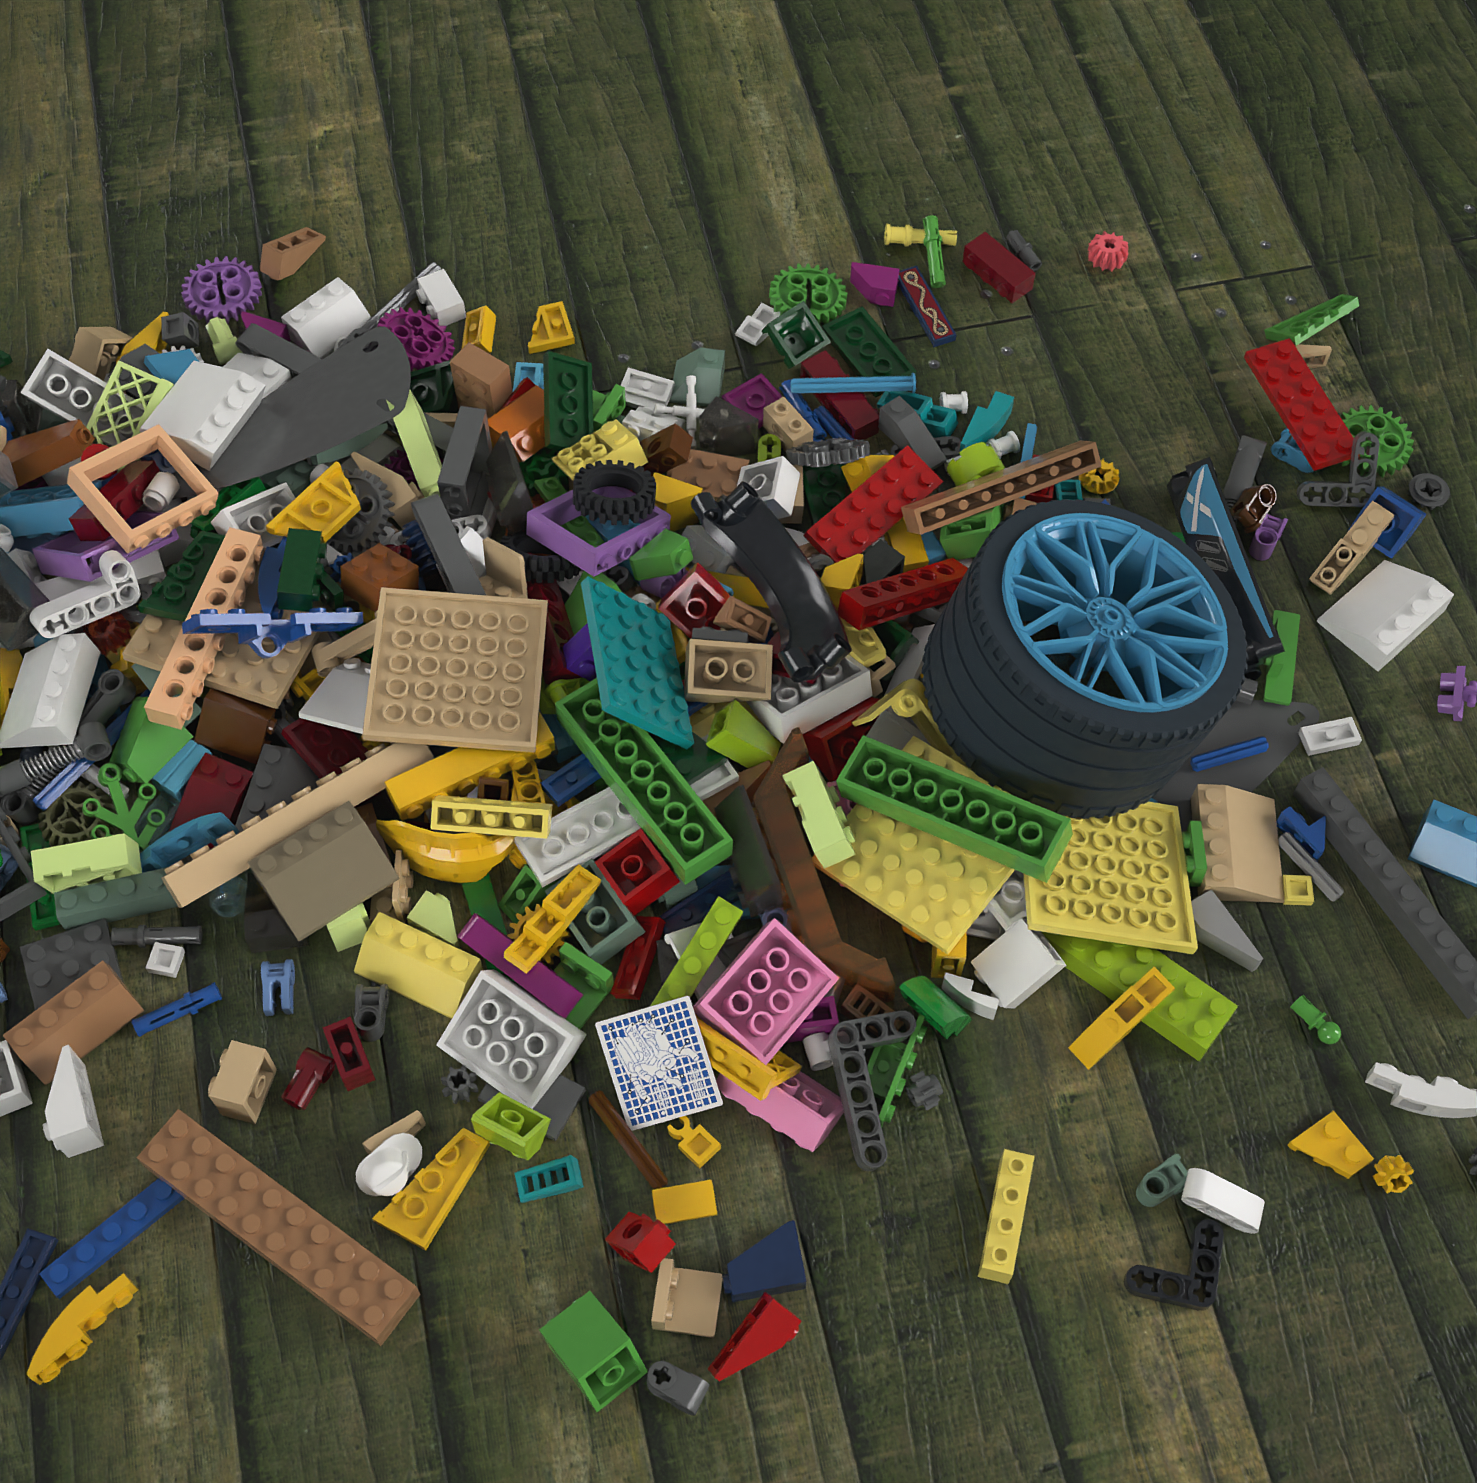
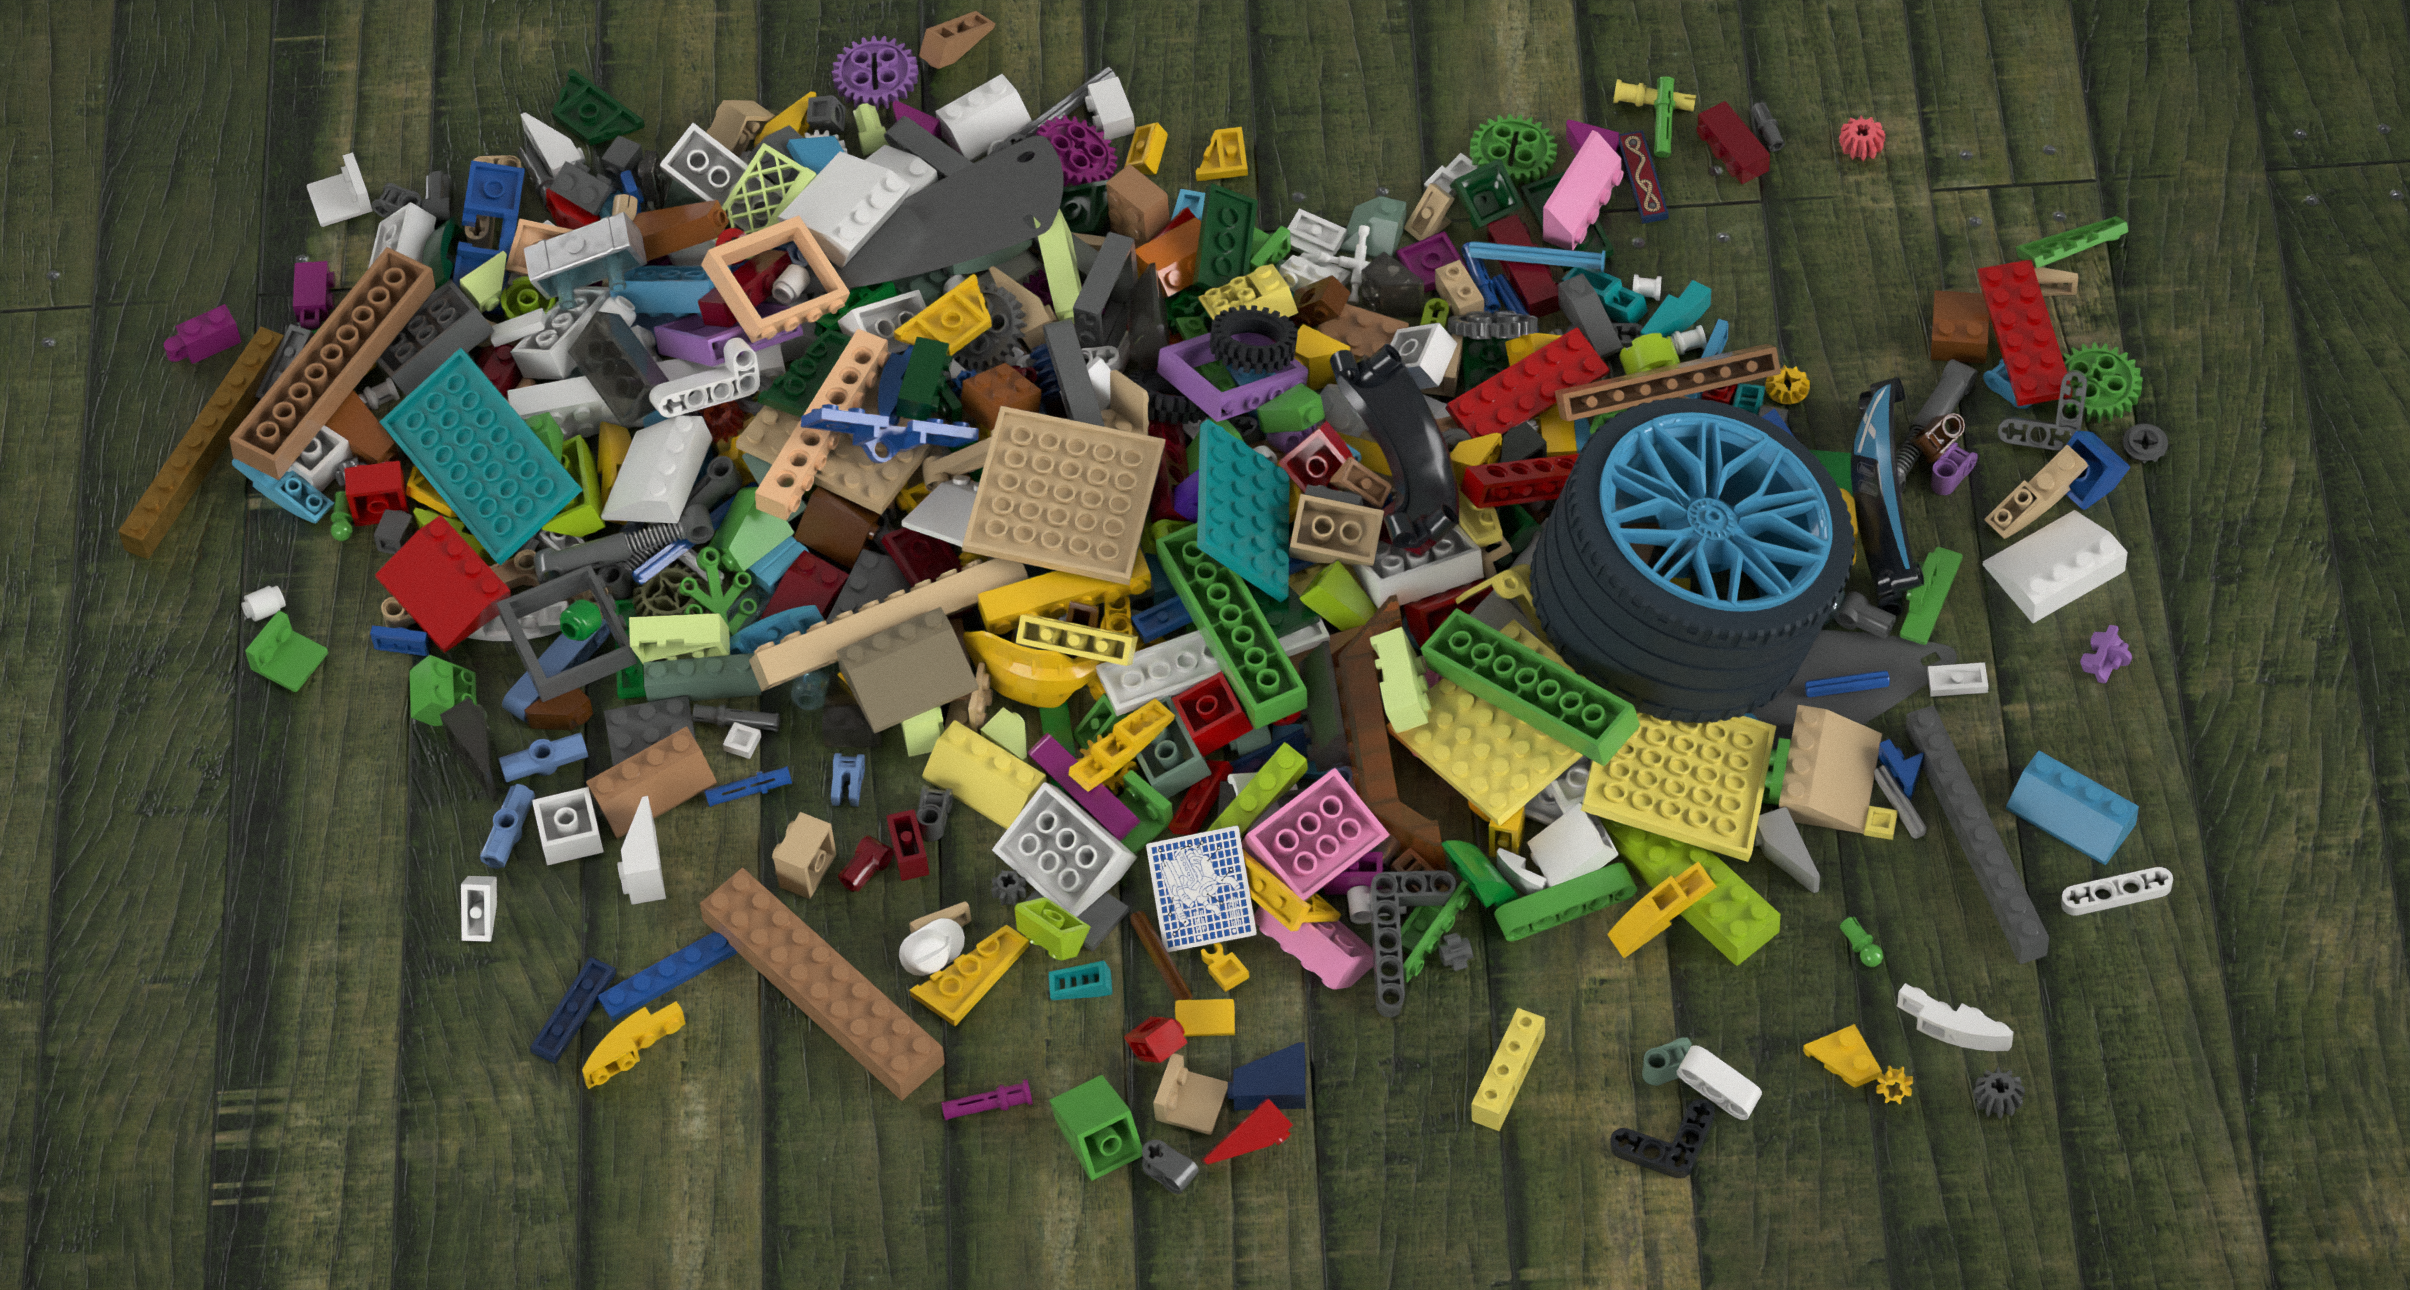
camera: 15 degrees right, 5 degrees down
none -> magenta pin [941,1079,1033,1121]
none -> tan slope [1404,183,1455,241]
none -> bright green beam [1494,863,1637,941]
none -> bright pink slope [1543,130,1624,250]
none -> dark orange slope [1930,290,1989,363]

